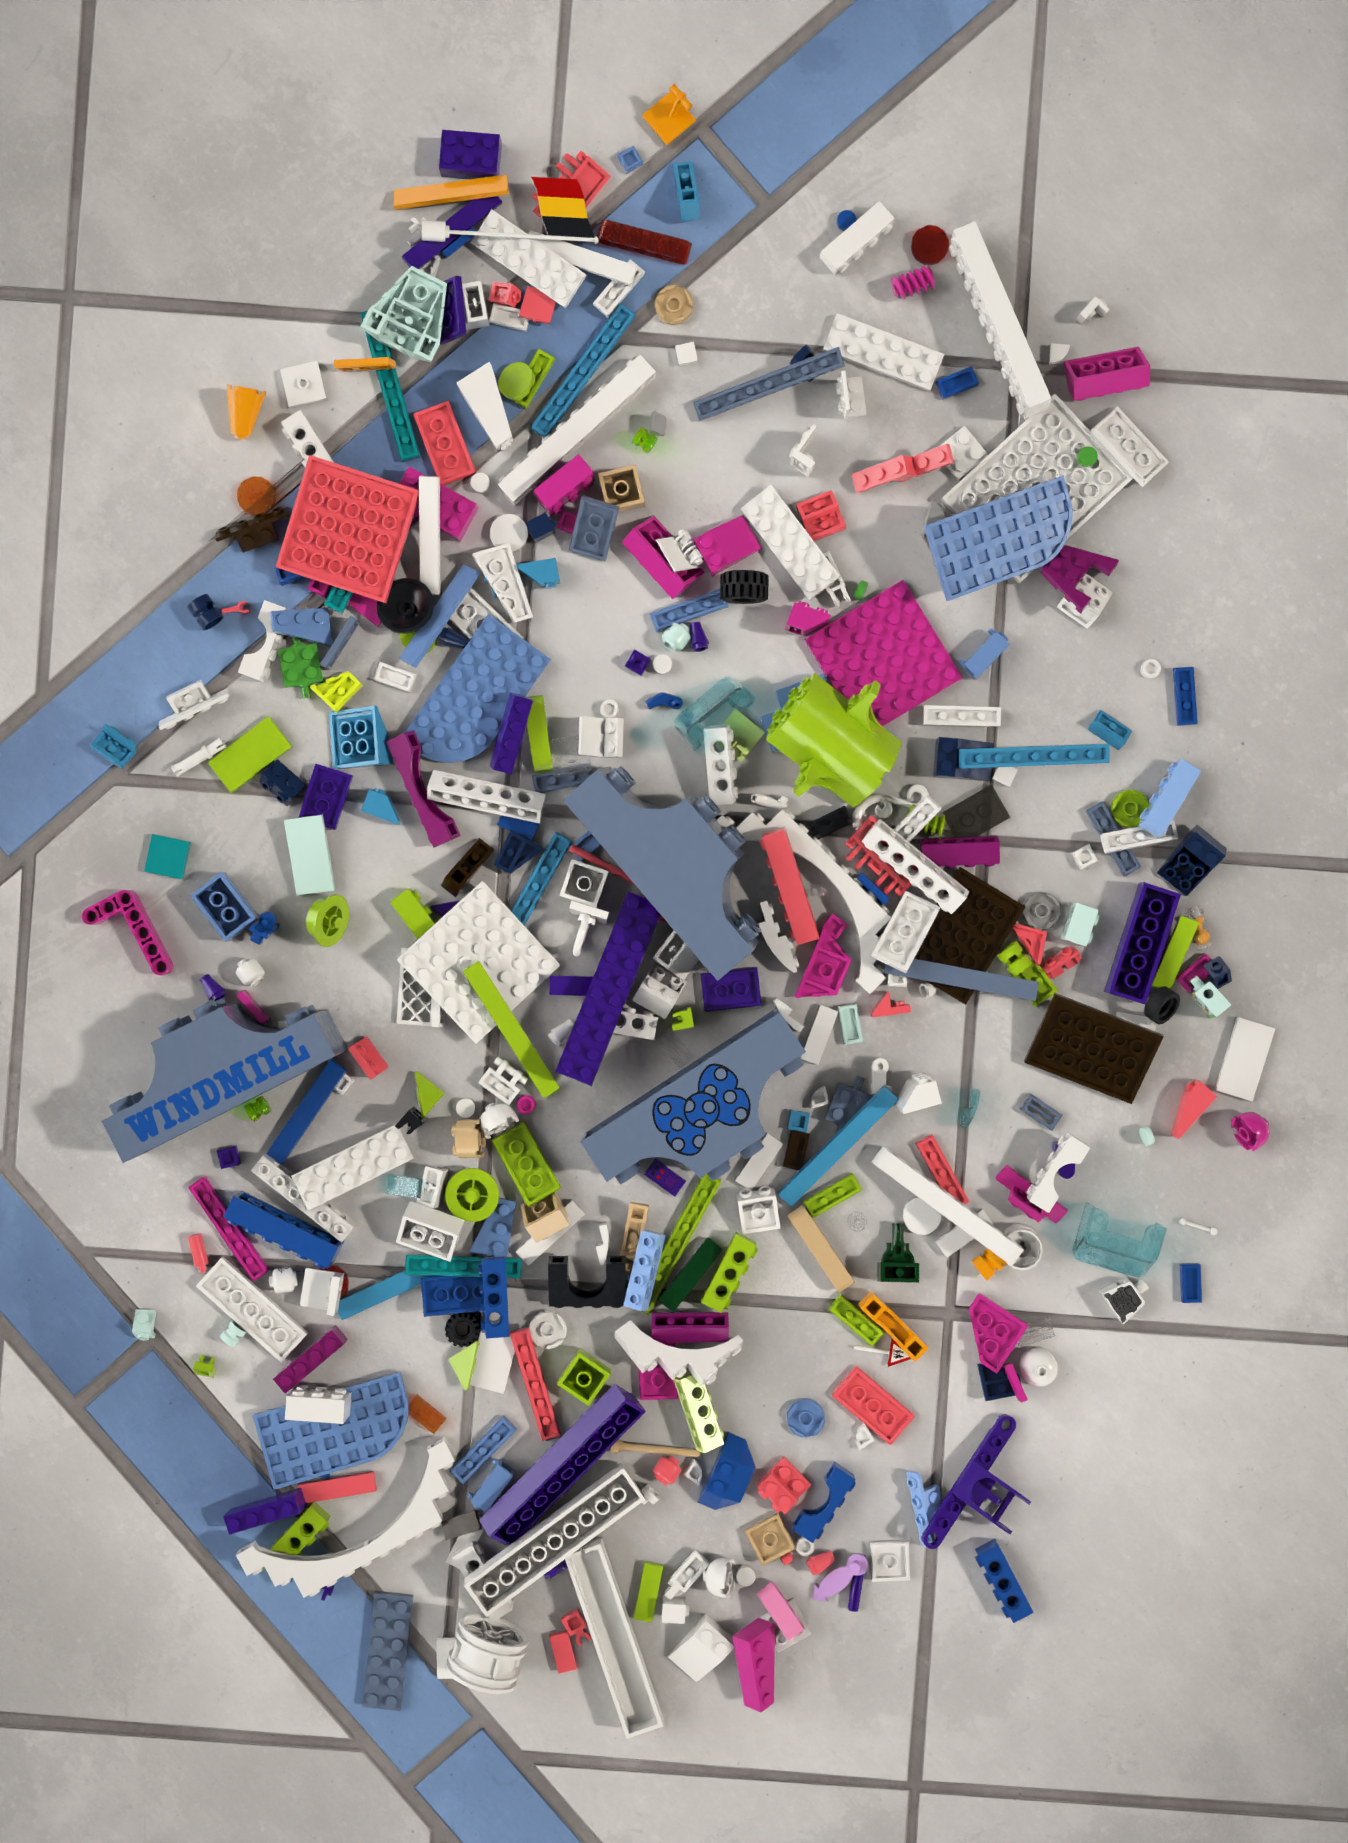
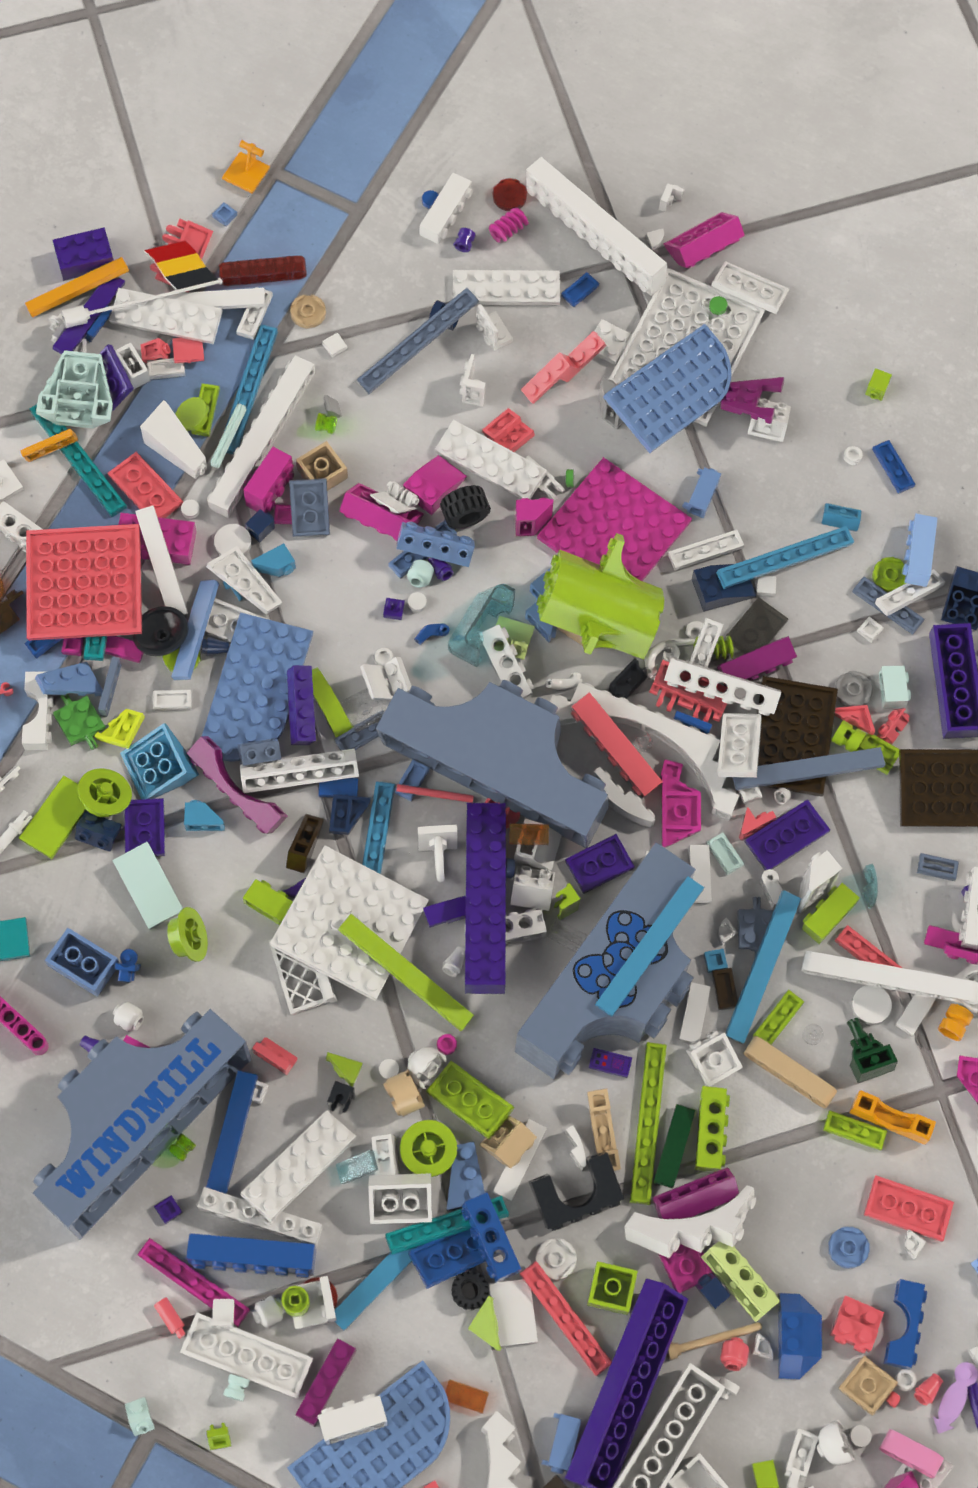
camera: 25 degrees left, 20 degrees down
medium blue tile [450,1415,517,1484] -> none
white plate [478,1057,528,1105] -> none
white brick [560,859,609,908] -> none
light blue brick [623,1230,666,1311] -> none
dark azure slope [673,161,700,222] -> none
piece [854,1338,911,1367] -> none
none -> lime wheel [77,768,132,817]
none -> light aqua axle [210,404,246,468]
none -> white bracket [211,1299,234,1328]
none -> sand blue brick [237,738,281,766]
none -> lime wheel [281,1286,310,1317]
none -> medium blue brick [396,522,475,567]
none -> dark purple wheel [454,227,476,253]
none -> medium blue tile [506,858,515,878]
none -> clear orange plate [509,824,549,845]
none -> dark azure tile [595,876,705,1017]
none -> dark blue brick [695,1273,731,1309]
none -> dark purple plate [744,799,830,871]
none -> lime brick [802,883,860,944]
none -> lime brick [865,368,892,401]

